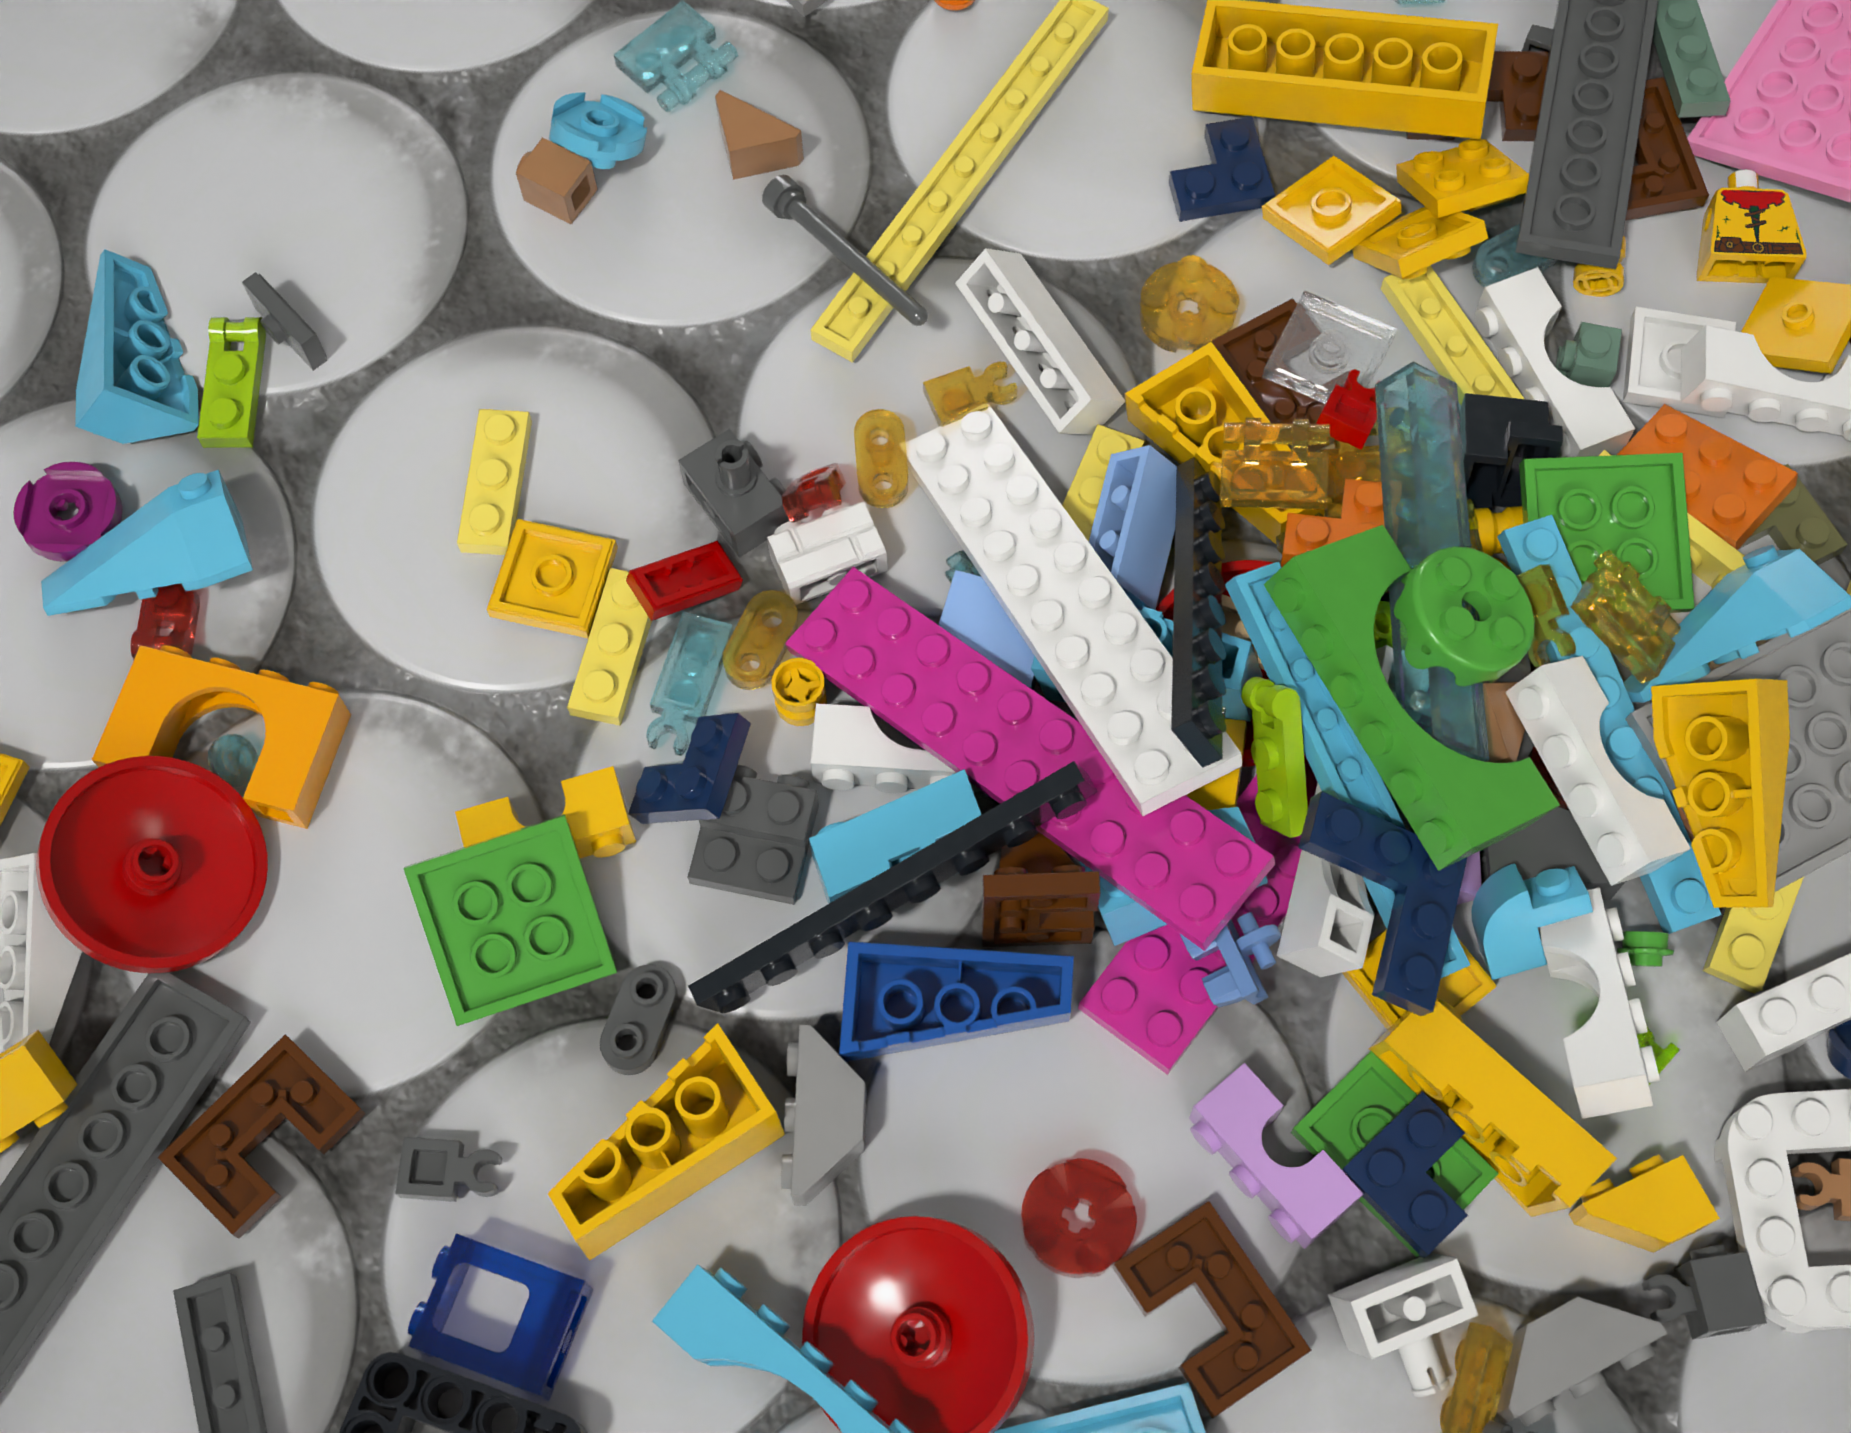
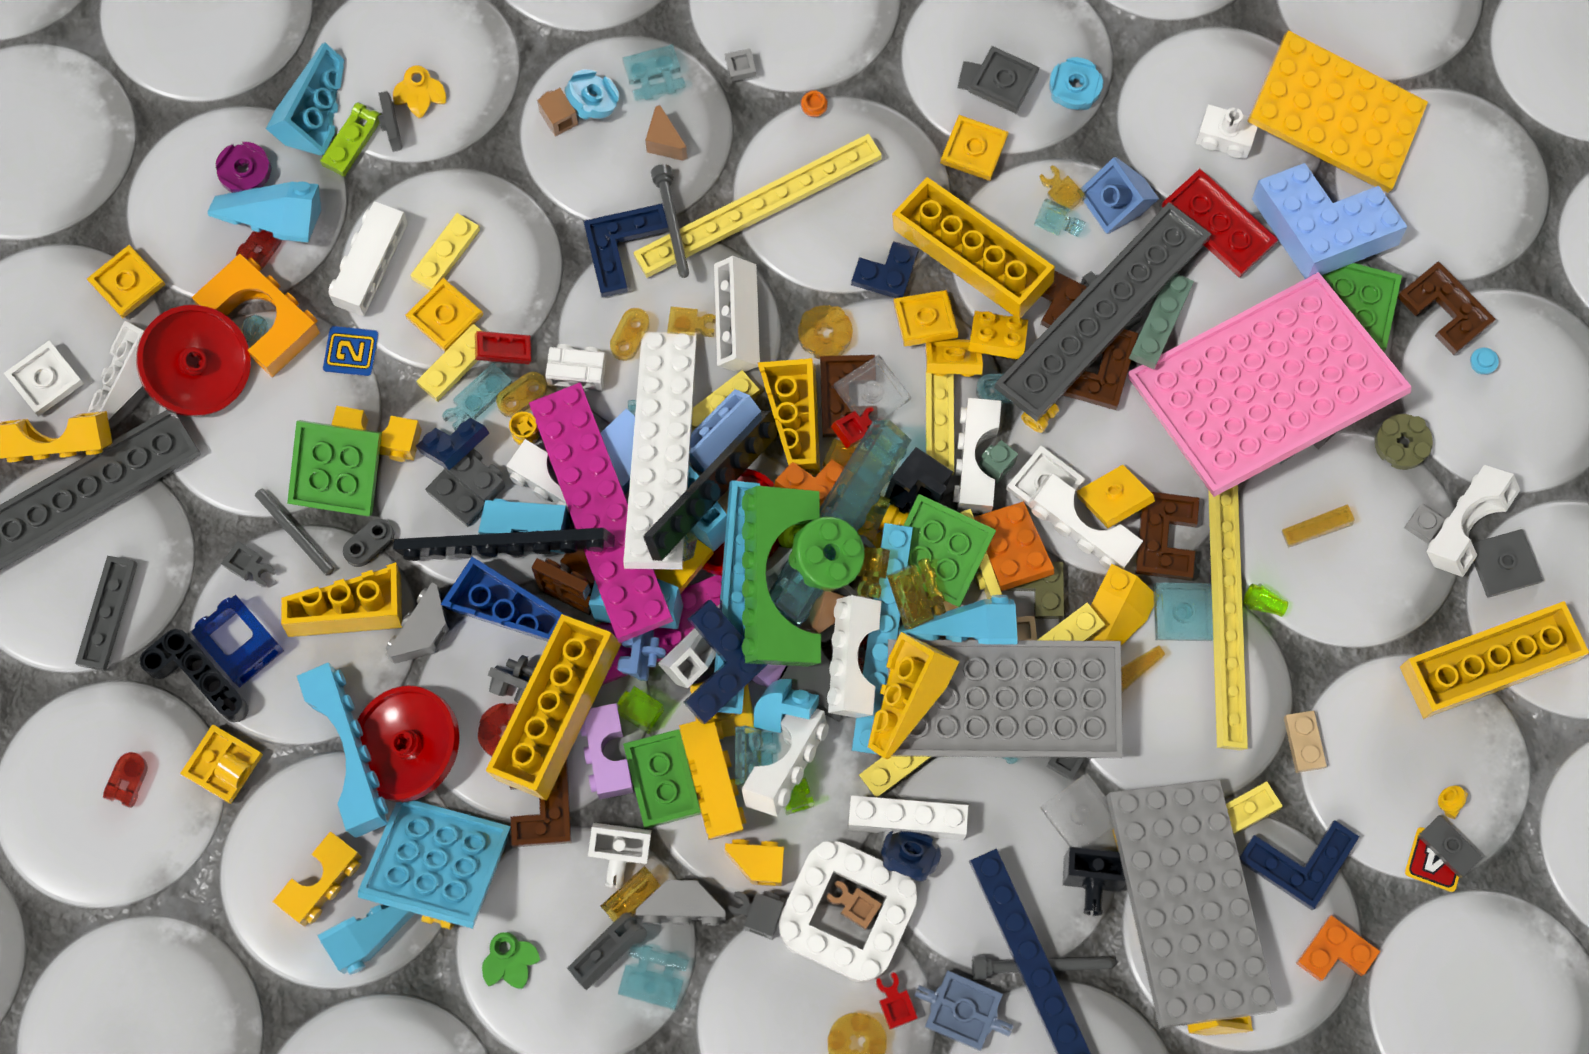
camera: 25 degrees right, 5 degrees up
reddish brown plate [157,1034,366,1239] -> none
dark grey brick [678,429,791,558] -> none
clear red plate [782,463,846,523] -> none
clear yellow plate [1220,417,1330,509] -> none
lime plate [1241,677,1308,838] -> none
dark blue plate [1342,1091,1468,1259] -> none
bright green plate [1617,931,1674,967] -> none
yellow torso [1696,170,1807,284] -> none
none -> dark grey bar [255,489,334,576]
none -> sticker [323,326,378,376]
none -> white brick [329,201,408,316]
none -> yellow plate [393,65,446,119]
none -> yellow brick [485,614,621,801]
none -> dark grey hips [488,655,535,703]
none -> dark blue plate [583,203,669,298]
none -> clear neon green brick [617,686,664,734]
none -> clear light blue plate [735,726,776,787]

